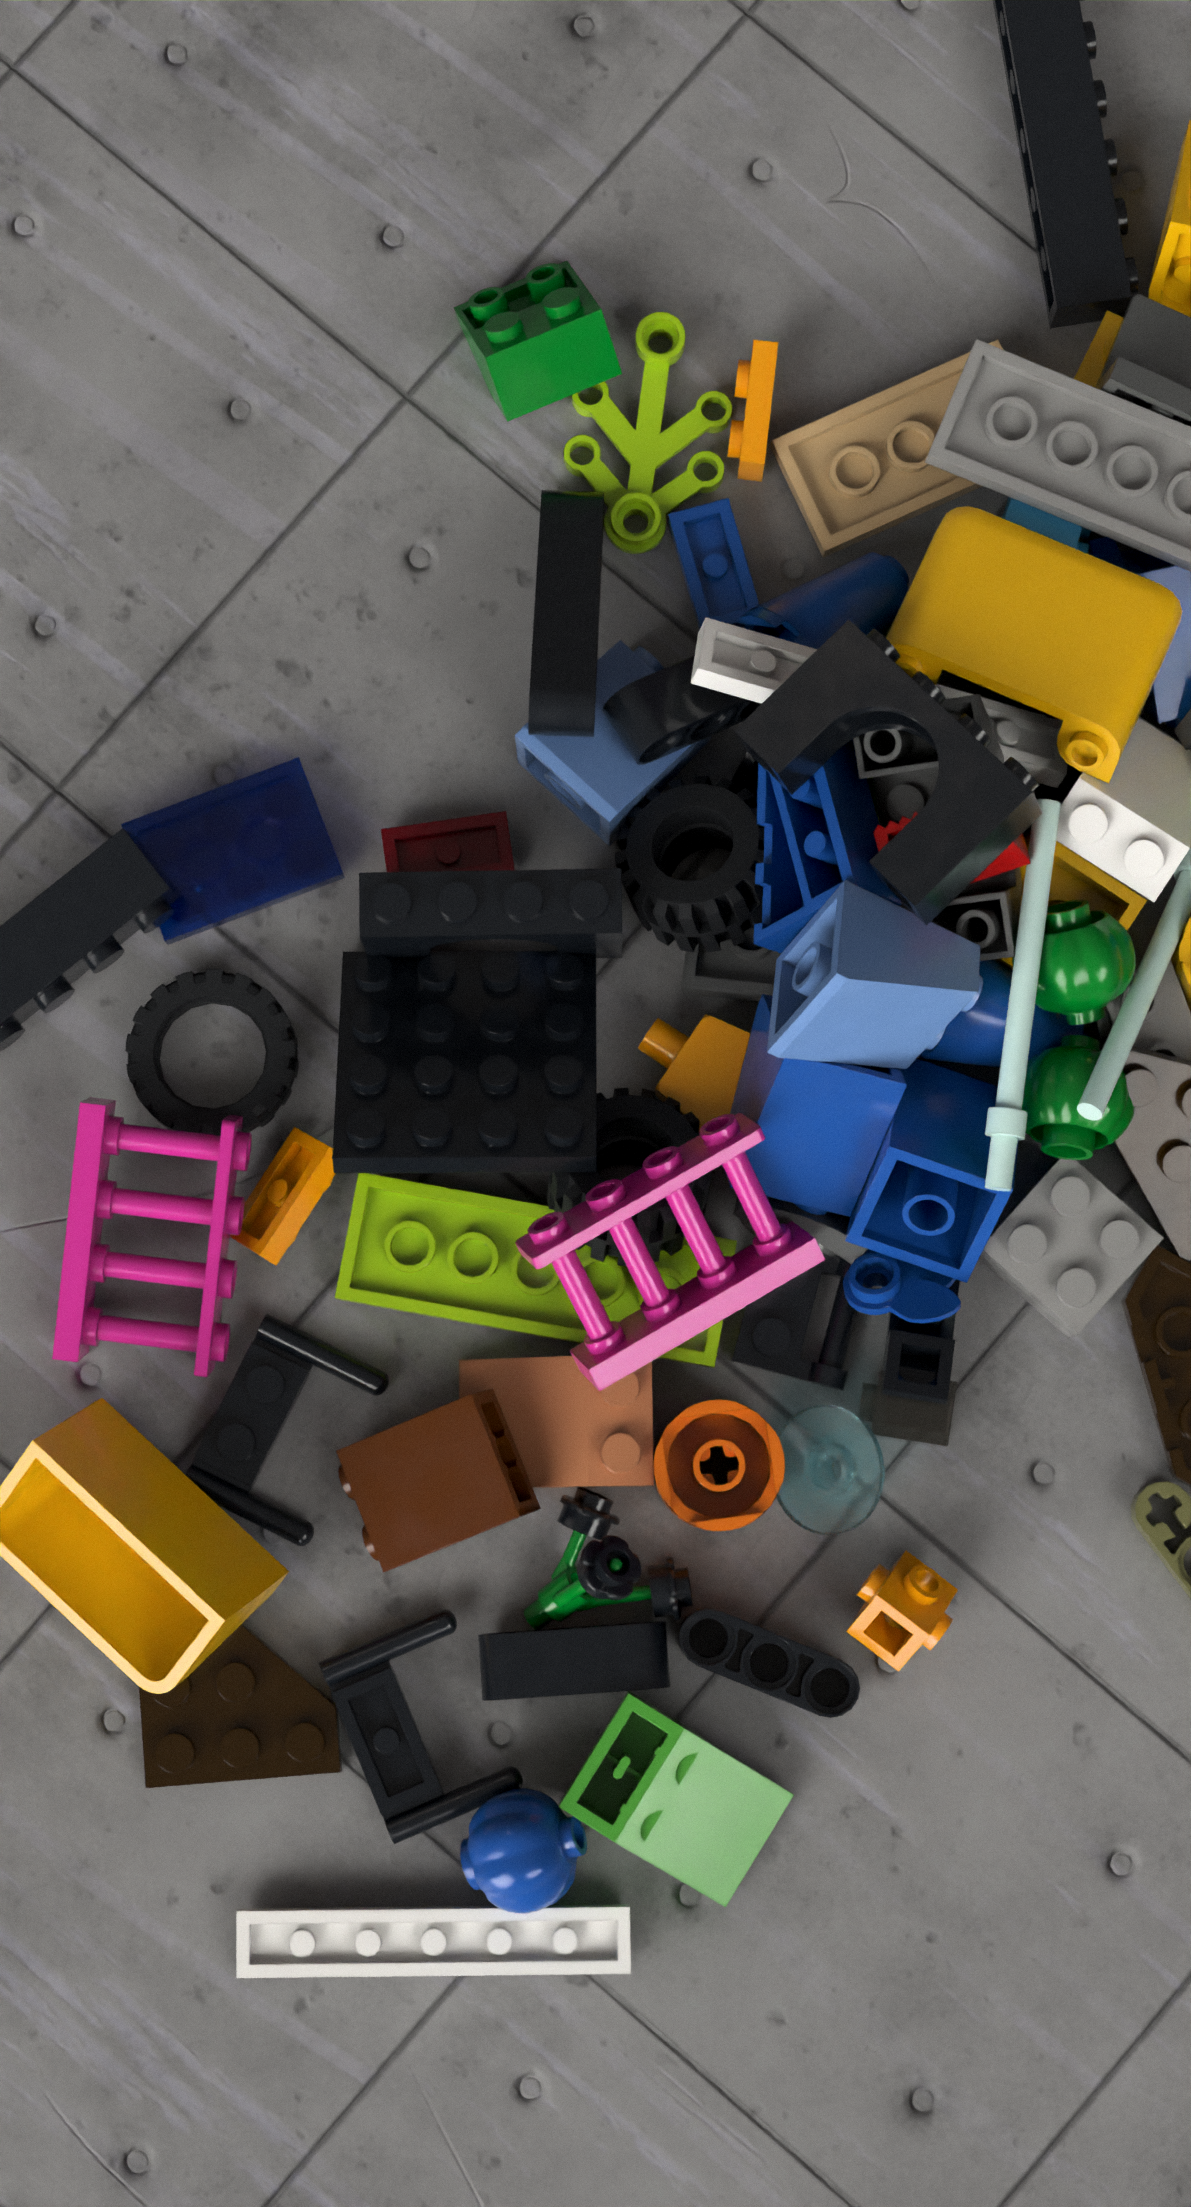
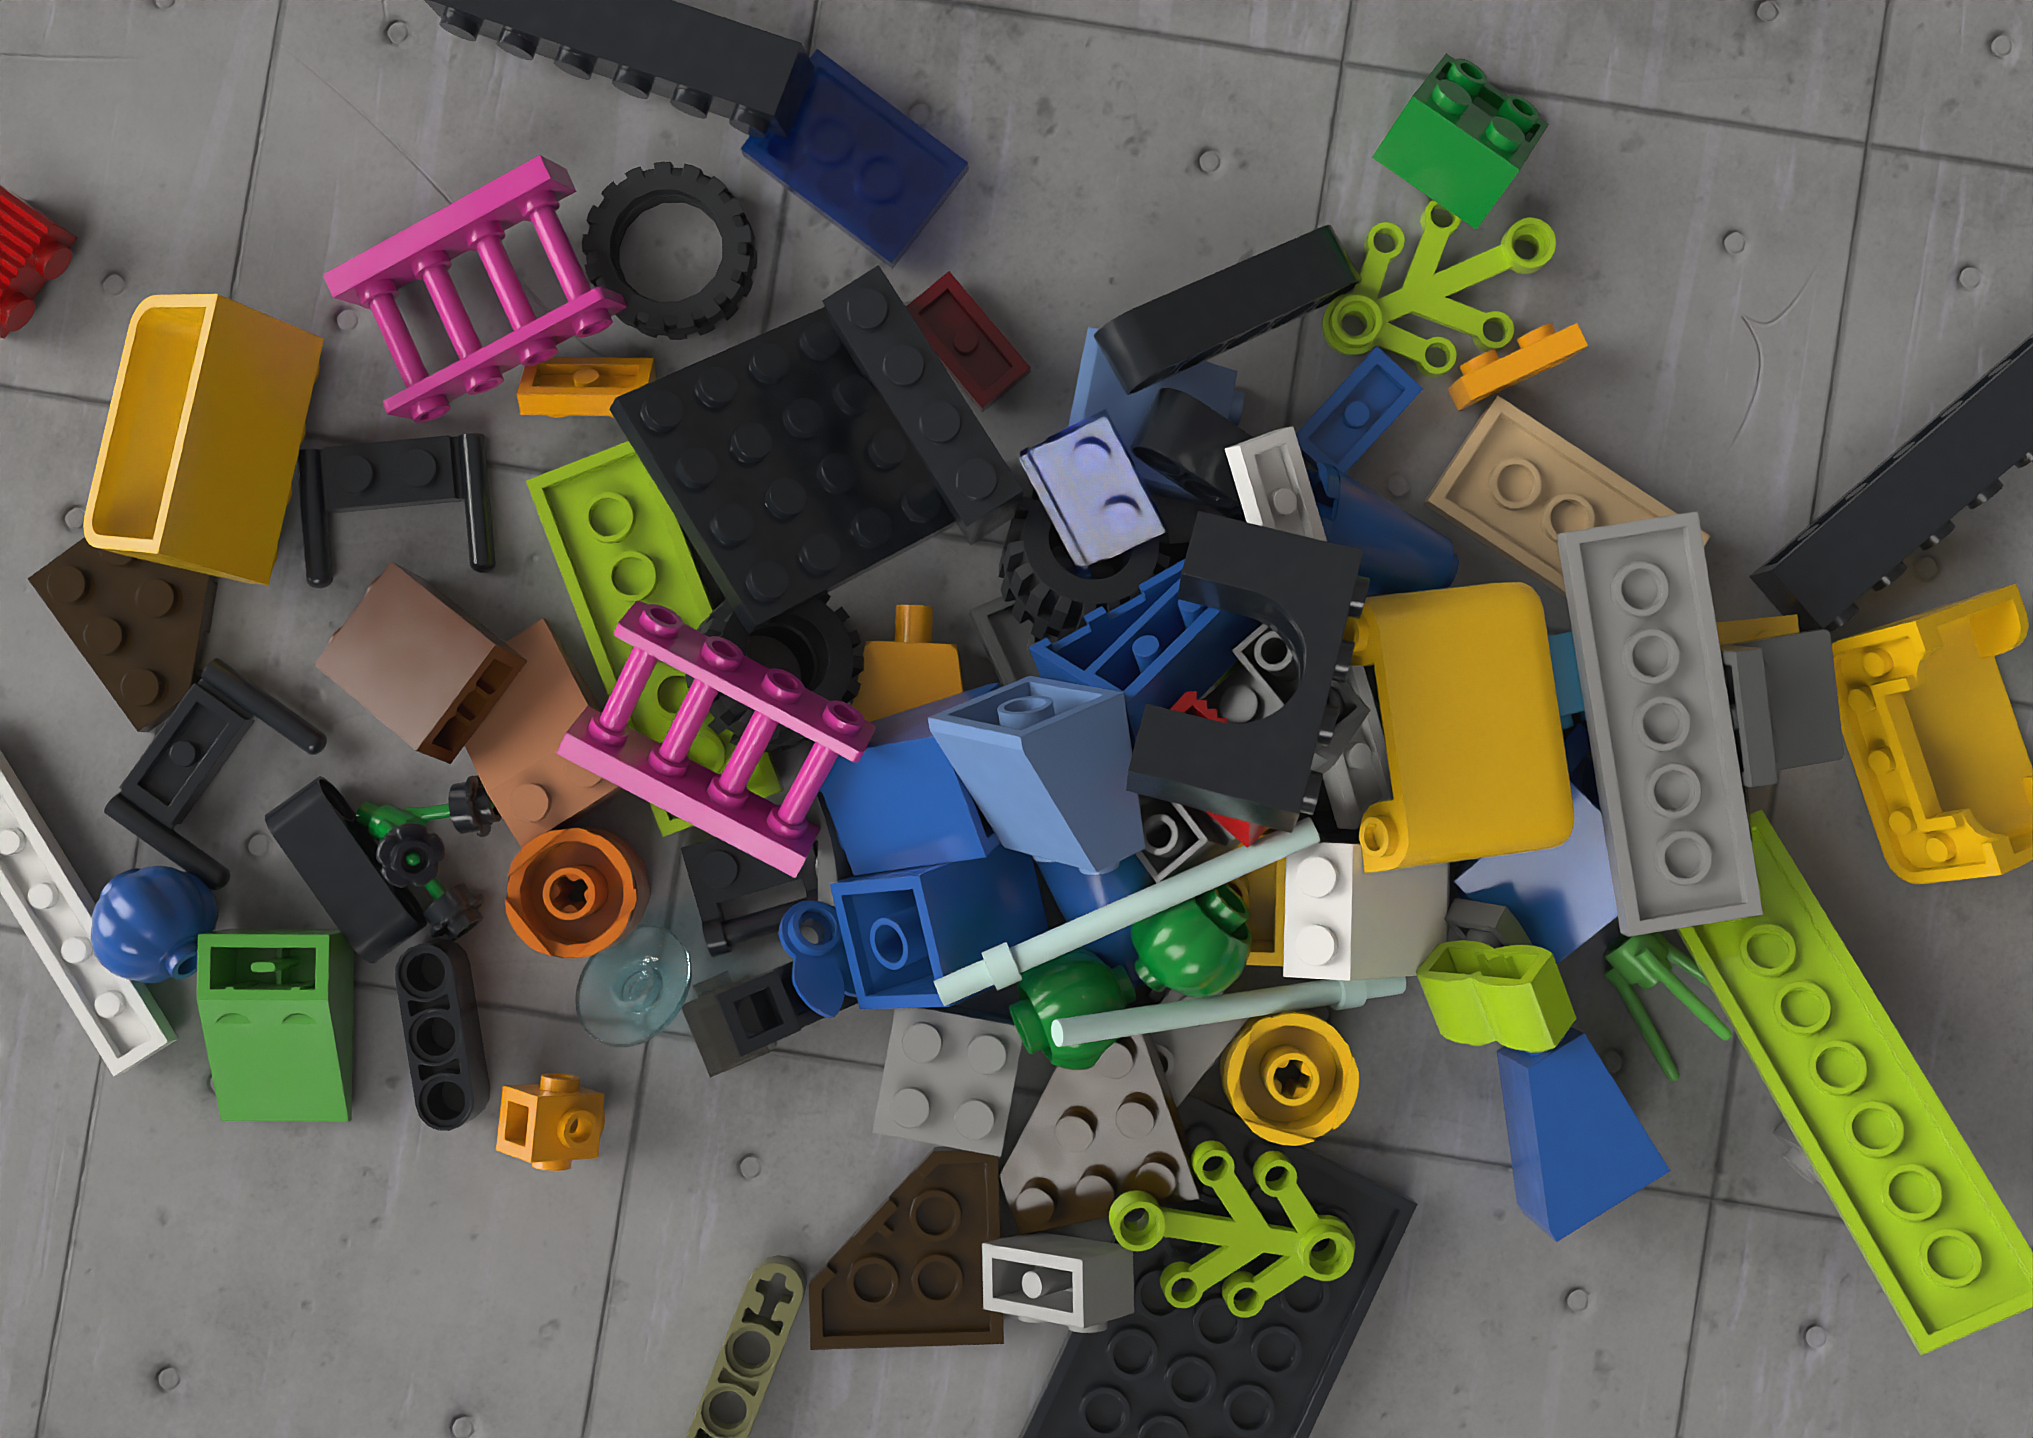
camera: 60 degrees right, 5 degrees up
none -> clear blue plate [1018,409,1166,573]

